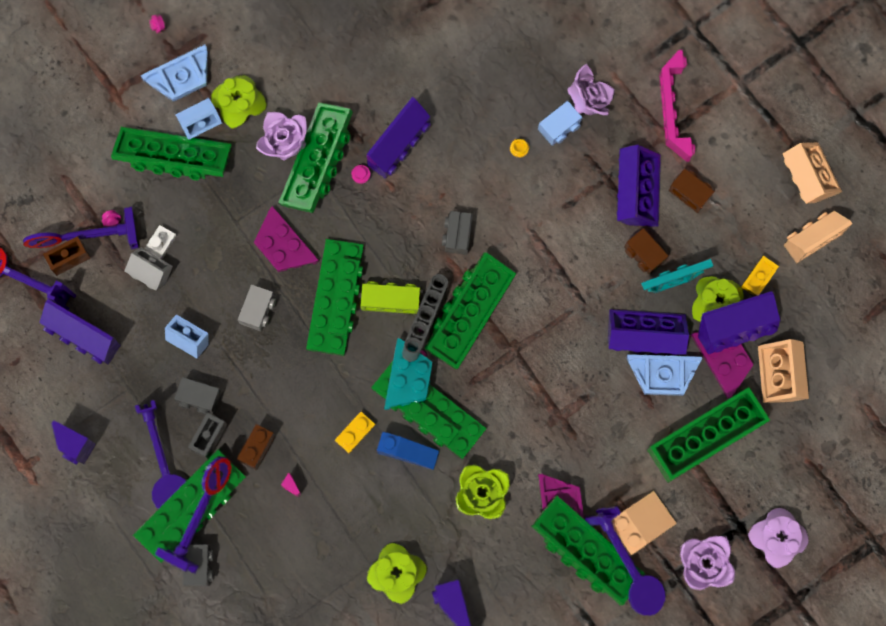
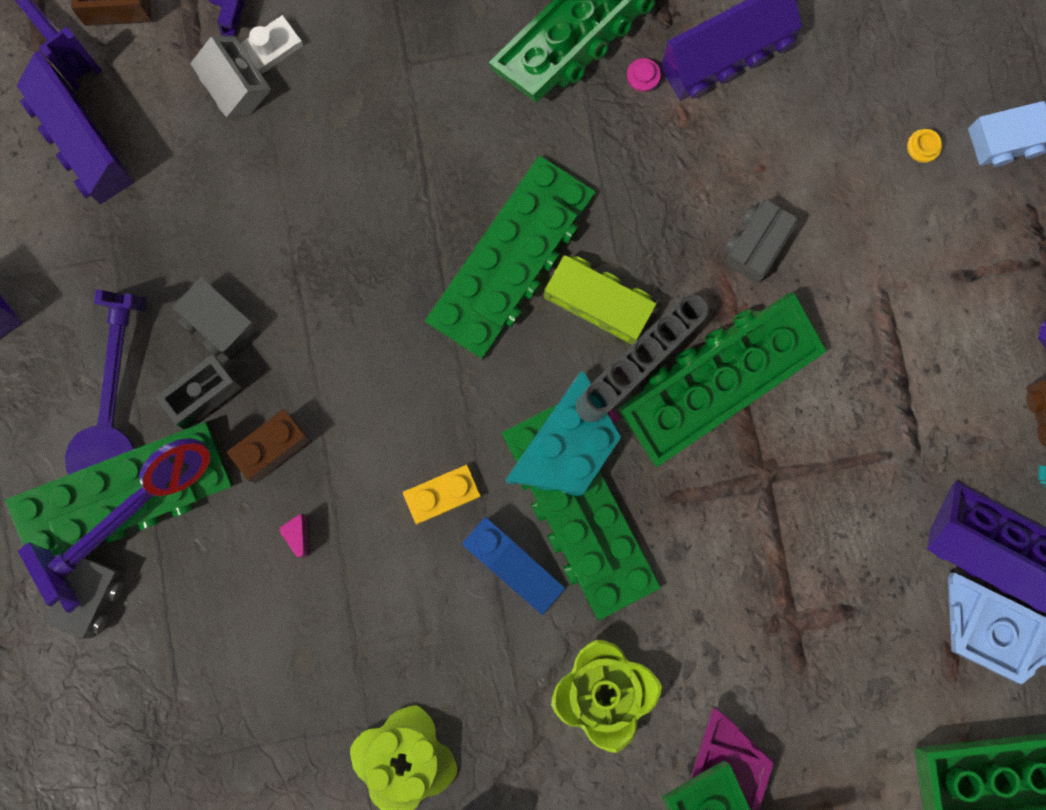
camera: 25 degrees right, 5 degrees up
light blue brick [165,315,208,359] -> none
light grey brick [238,285,276,331] -> none
magenta wing [254,206,319,272] -> none

